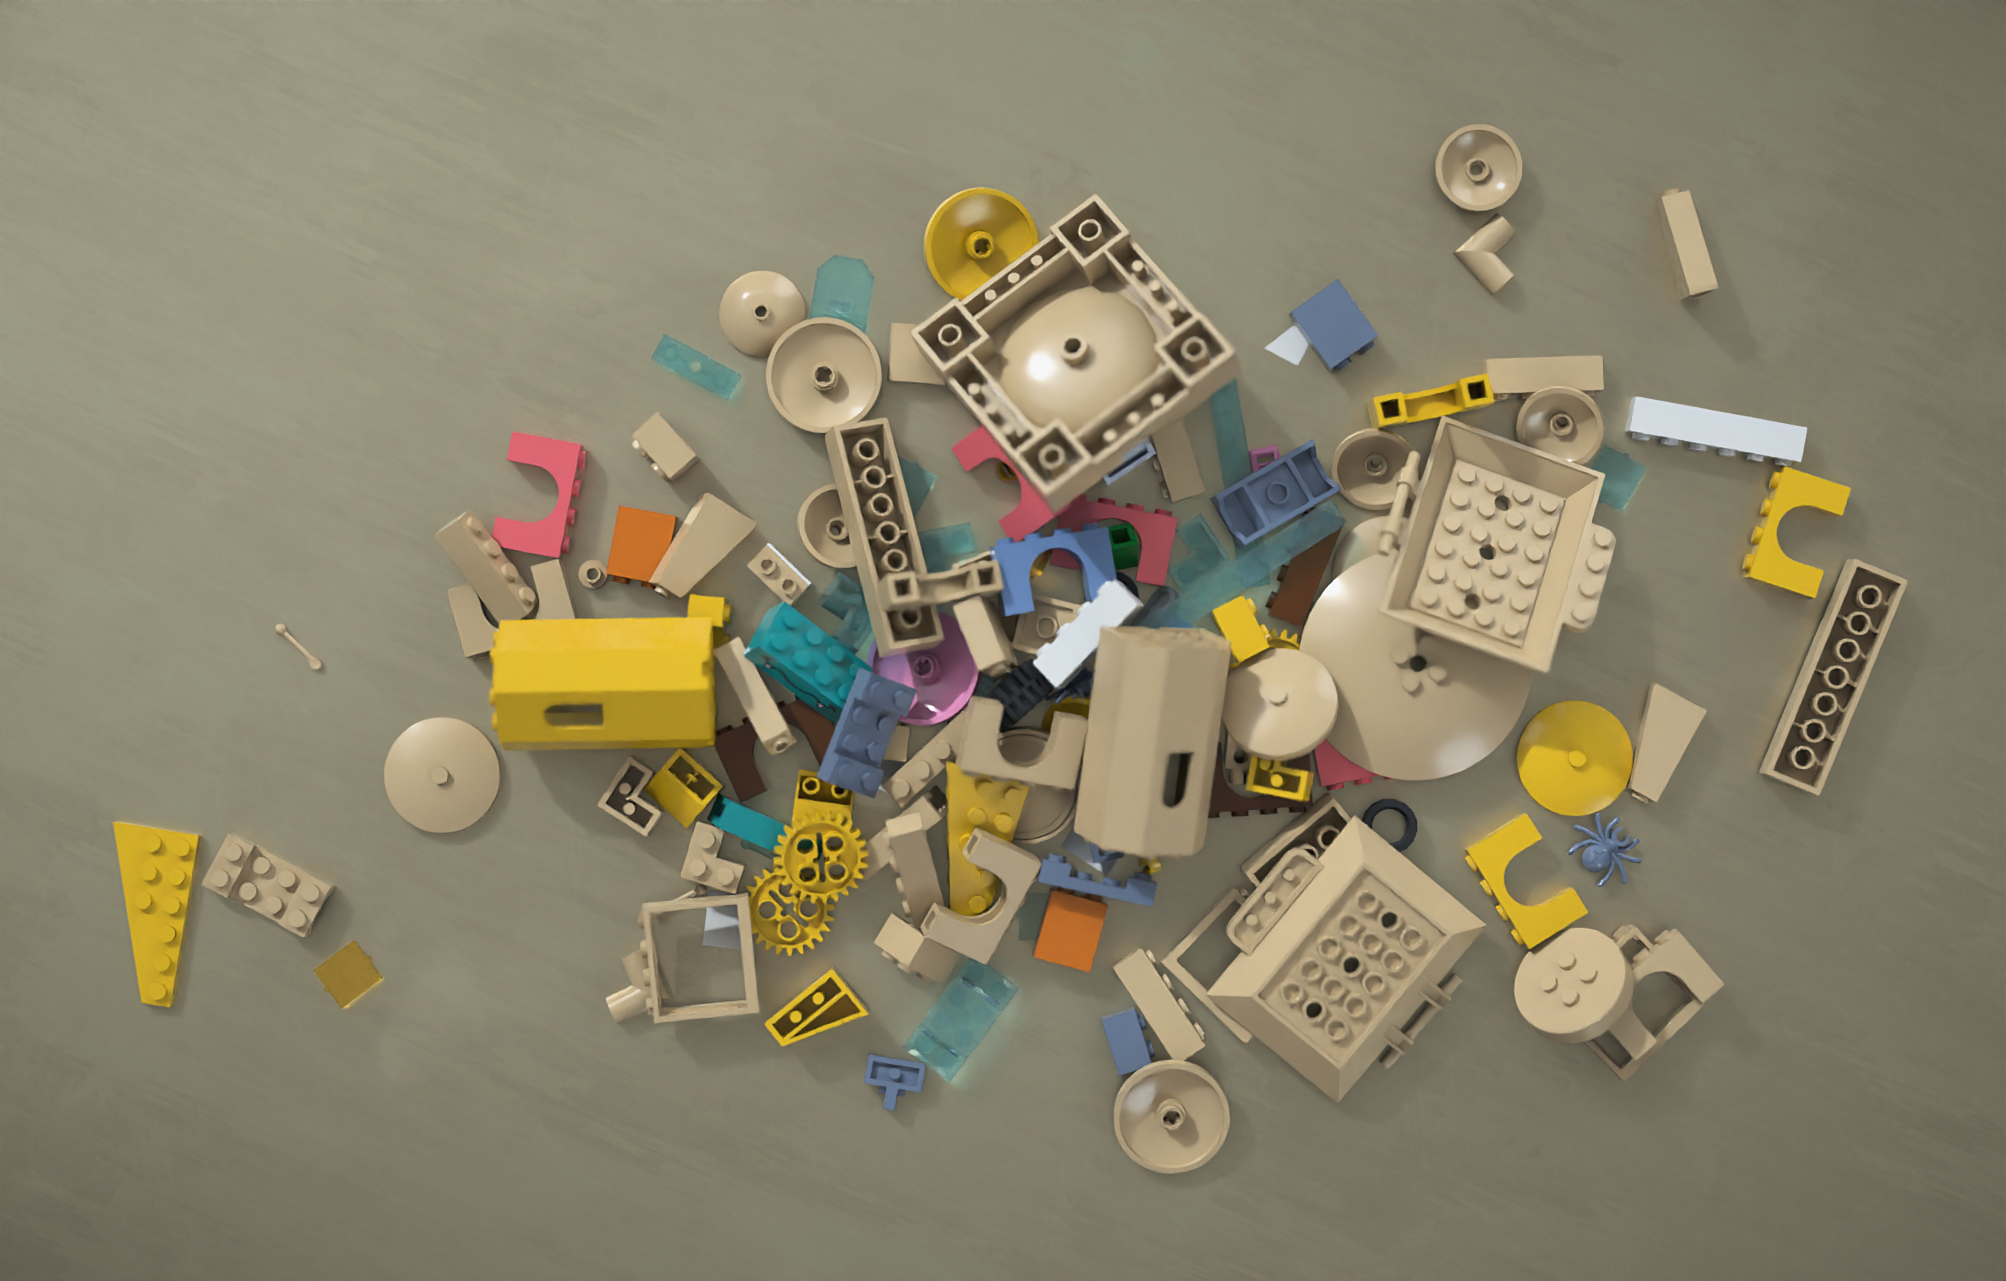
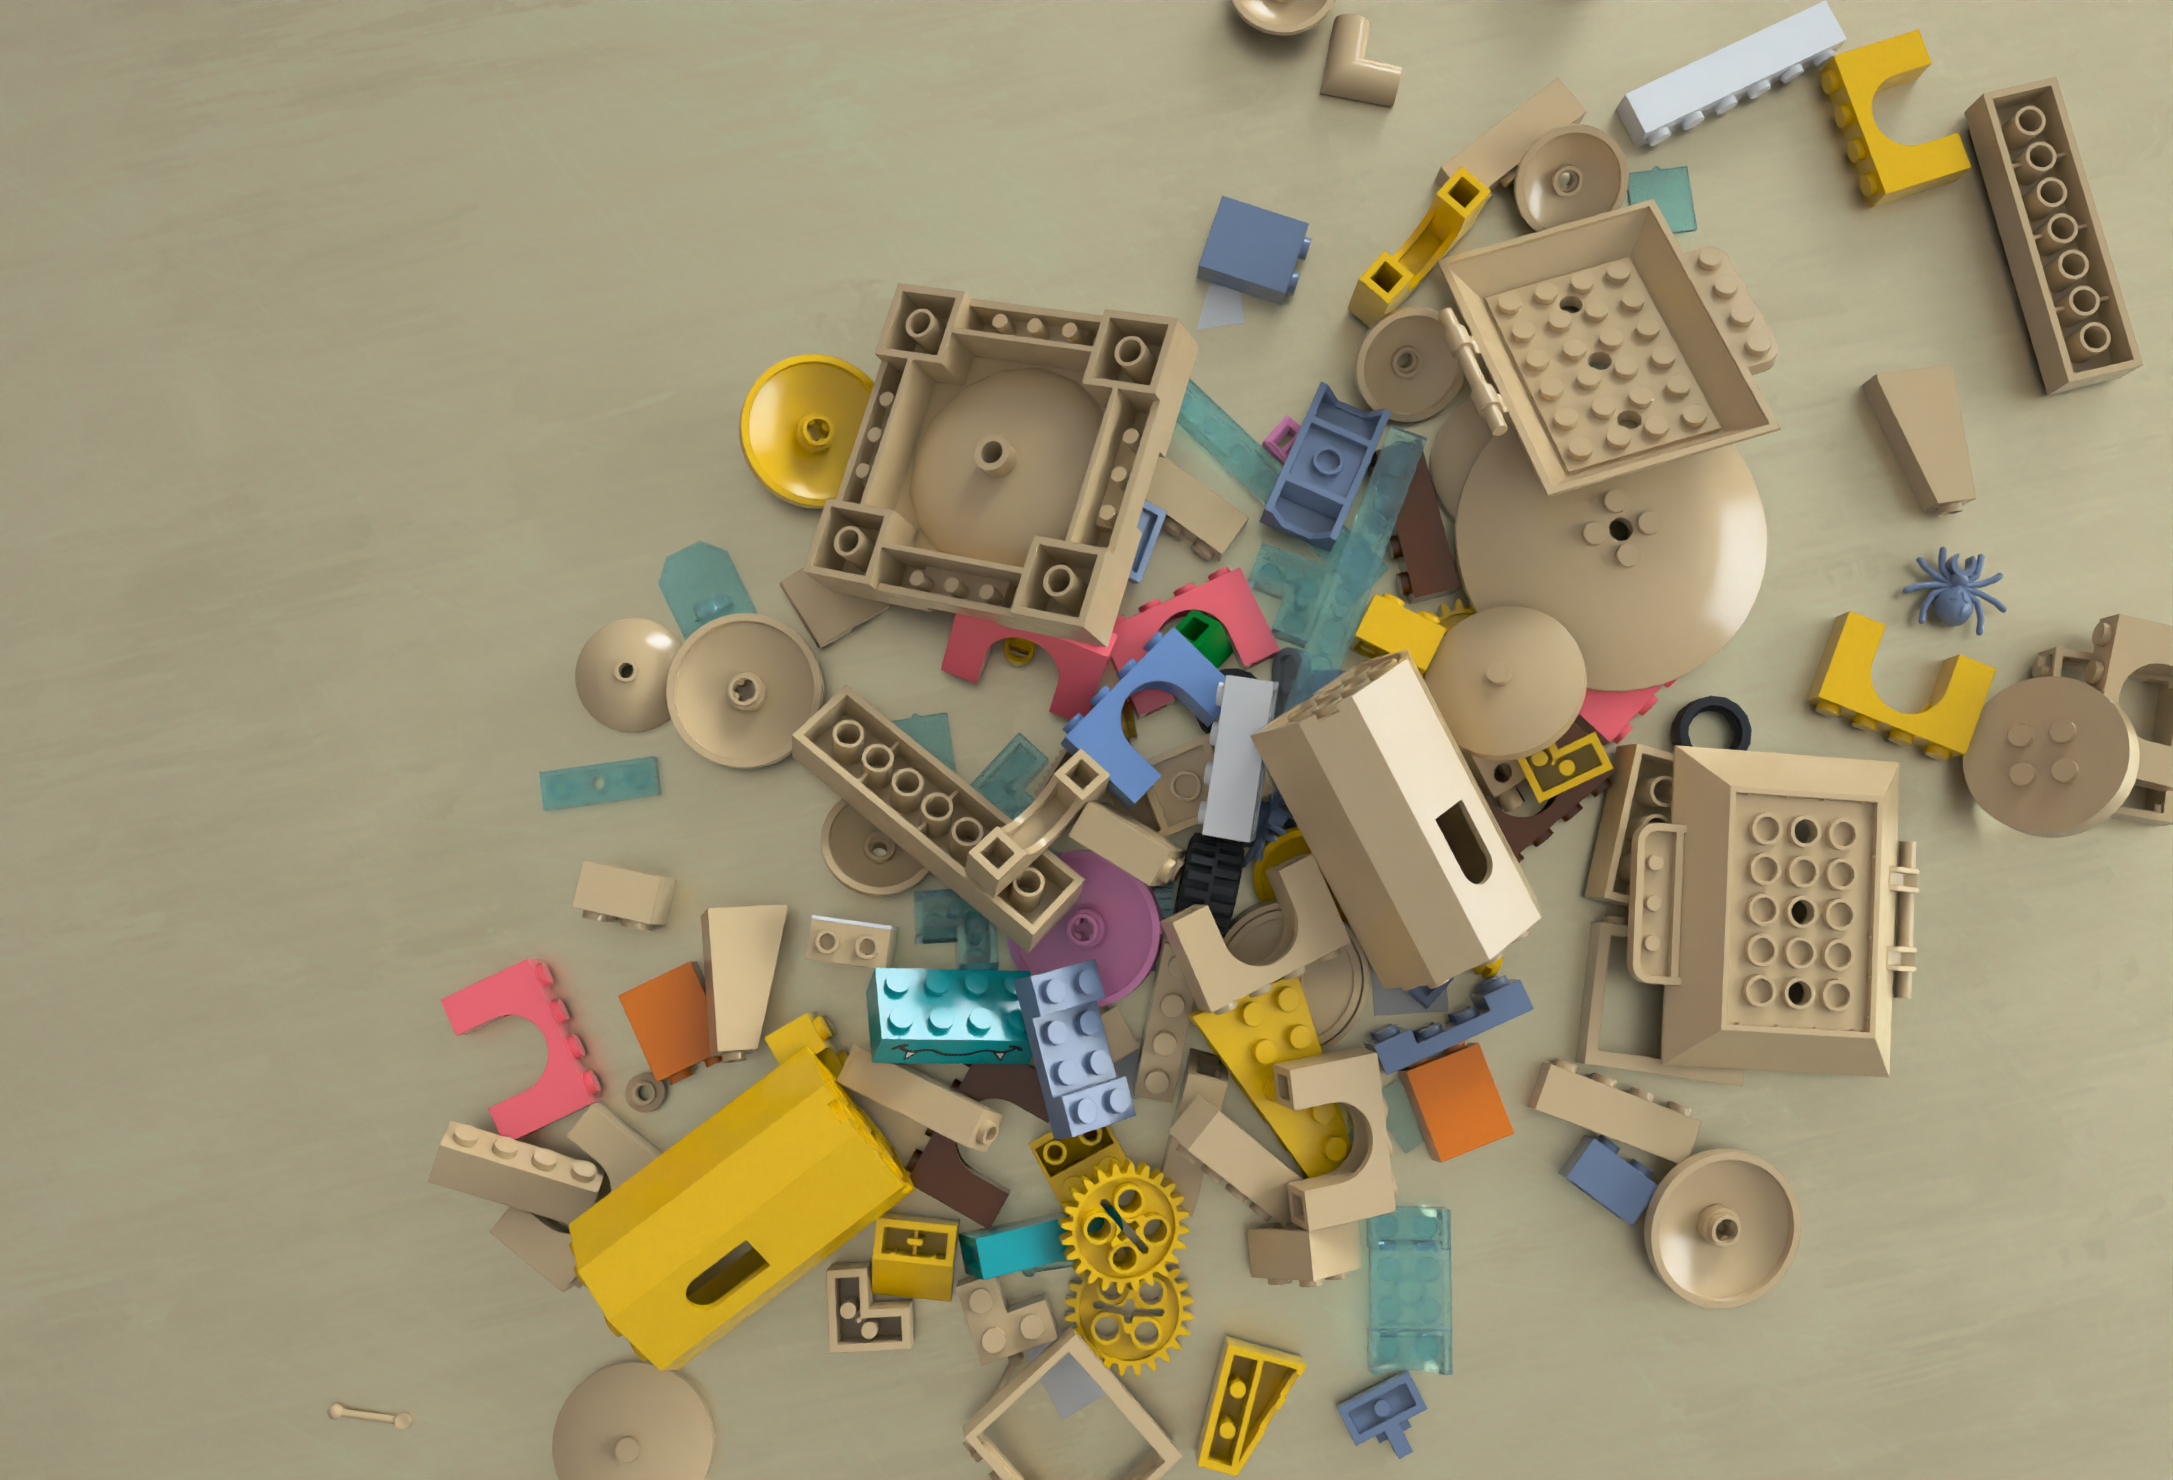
camera: 35 degrees left, 5 degrees down
yellow dish [1515,700,1633,816] -> none

